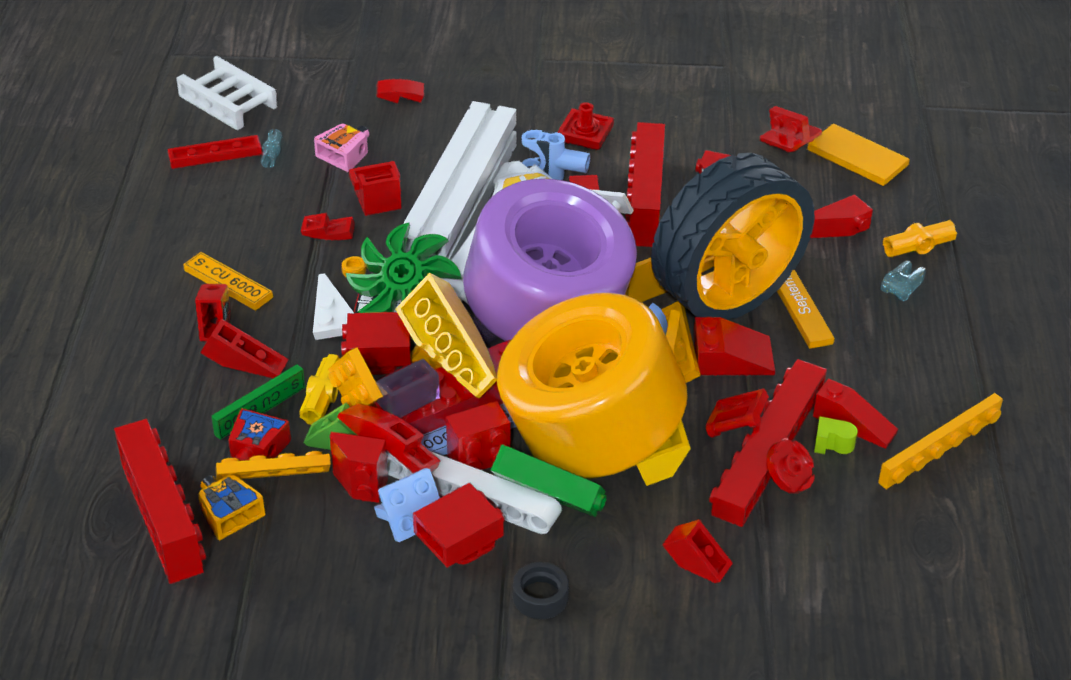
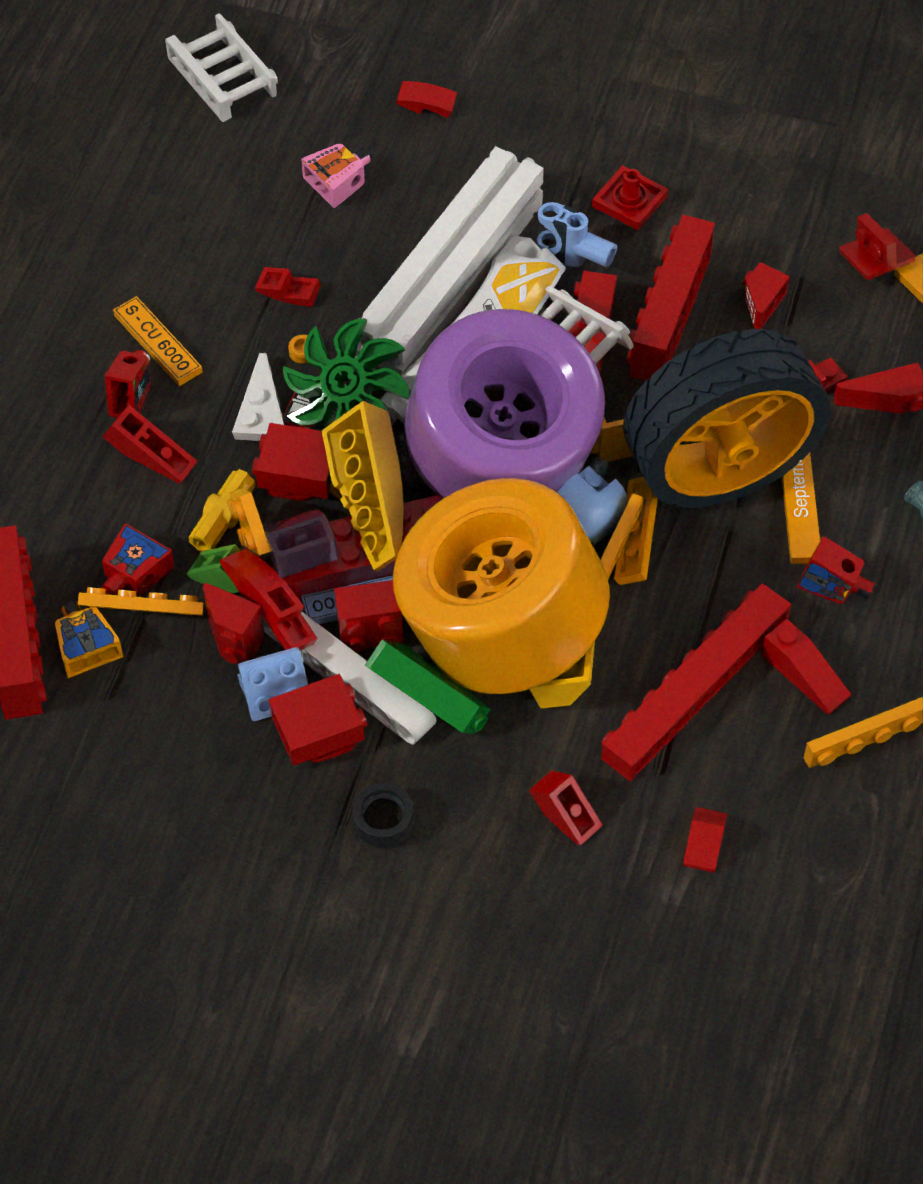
camera: 15 degrees right, 15 degrees up
red tile [167,135,262,169] -> none
green tile [211,364,305,440] -> none
clear light blue pin [261,129,283,168] -> none
red plate [349,161,401,216] -> none
red slope [693,317,775,375] -> none
red plate [706,388,769,438] -> none
red tile [767,438,815,494] -> none
lime leg [814,417,858,454] -> none
none -> red slope [683,807,728,873]
none -> red torso [797,536,875,604]

